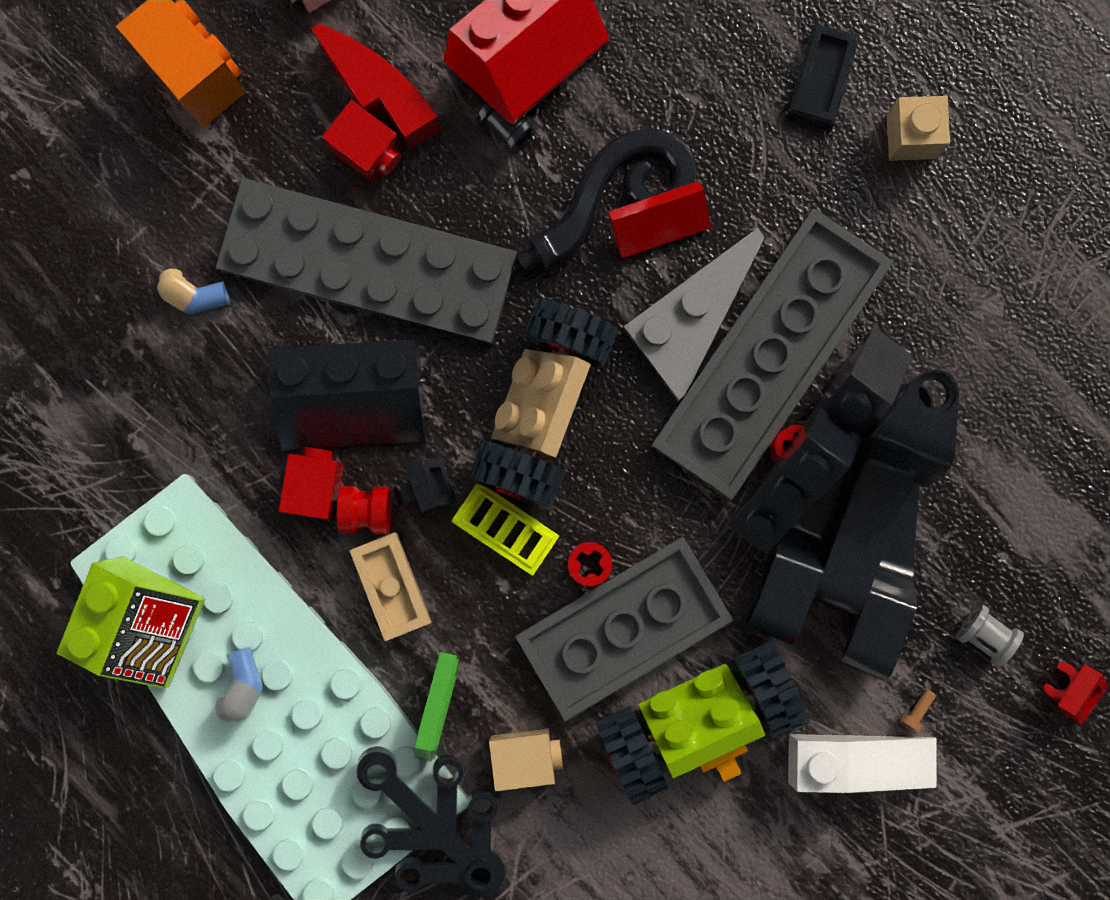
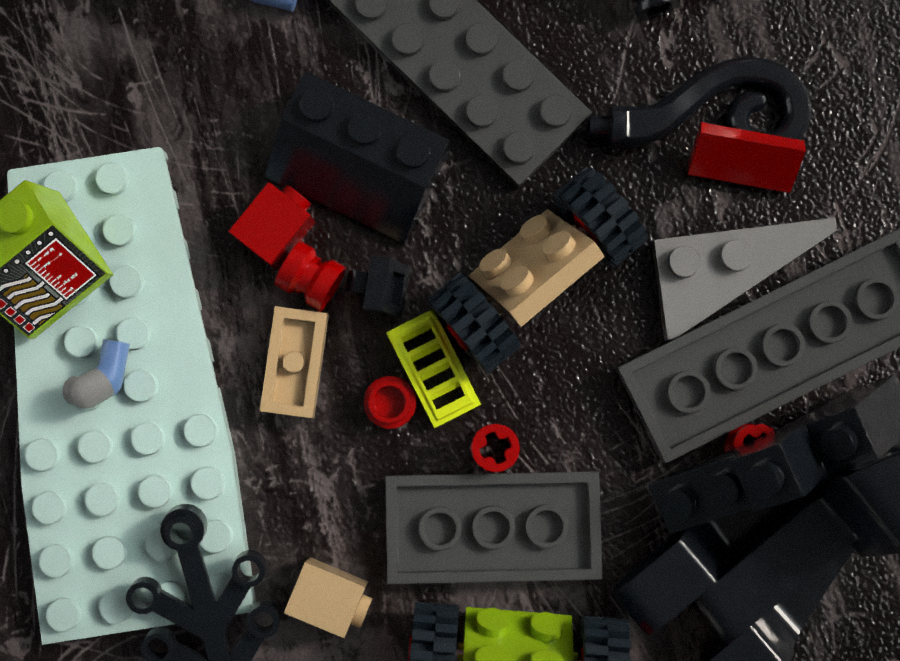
camera: 25 degrees right, 0 degrees up
bright green tile [414,652,459,762] -> none
none -> red plate [364,376,417,429]

